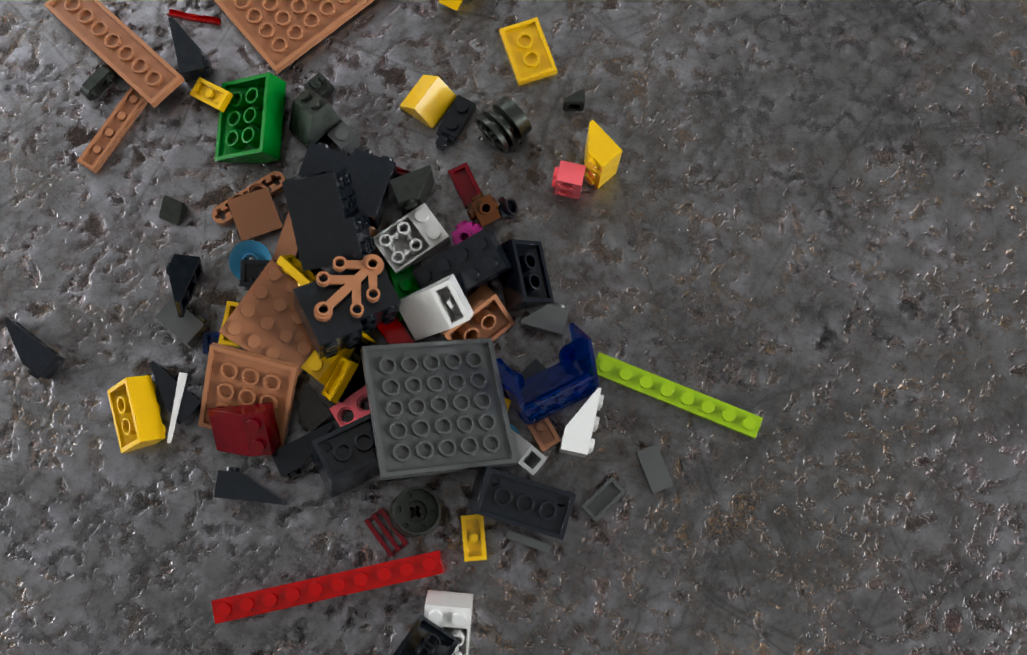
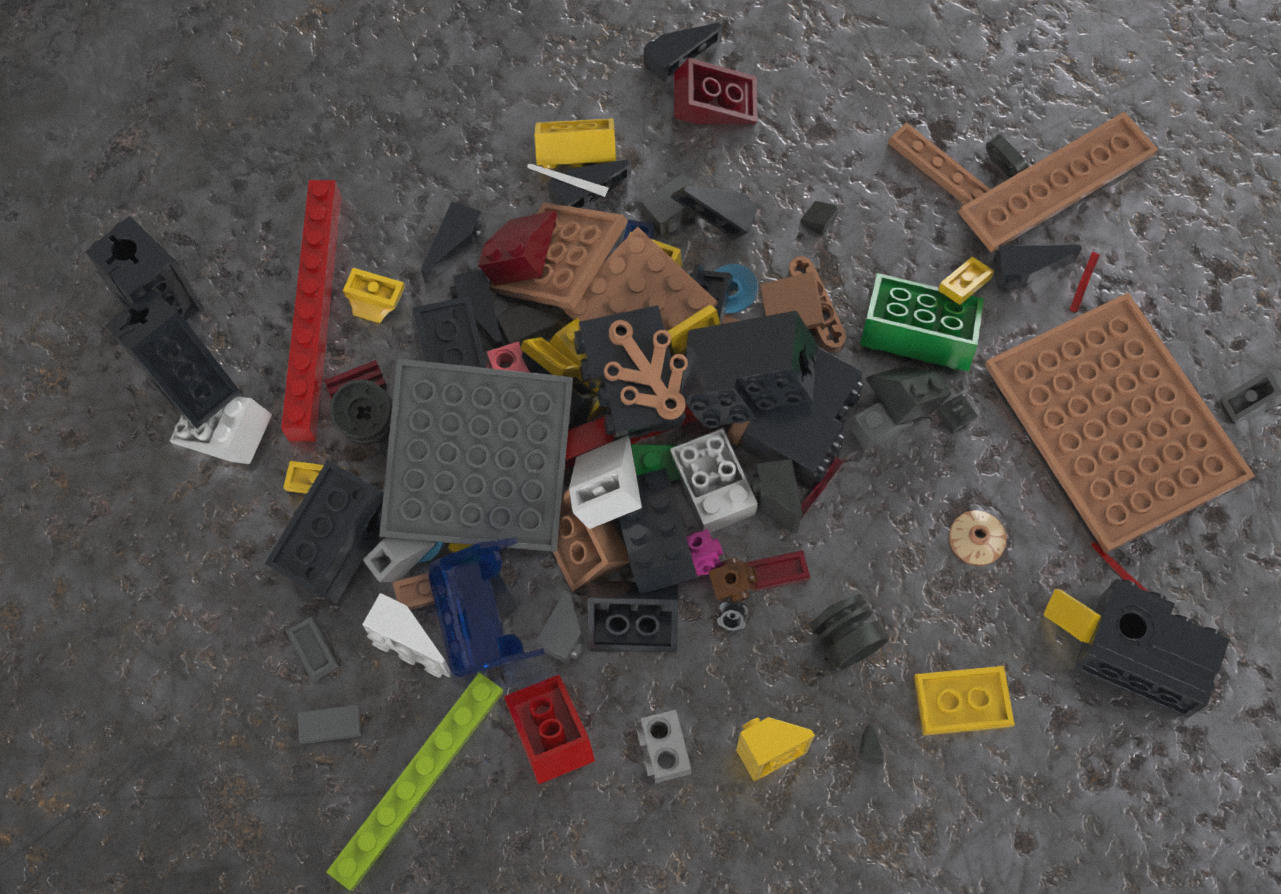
camera: 105 degrees right, 10 degrees down
yellow slope [399,74,457,129] -> none
black hinge [435,95,476,151] -> none
coral brick [552,160,586,199] -> none
none -> yellow slope [343,268,405,323]
none -> red slope [504,675,595,784]
none -> light grey brick [636,710,691,783]
none -> dark red slope [674,58,758,124]
none -> tan dish [949,510,1007,566]

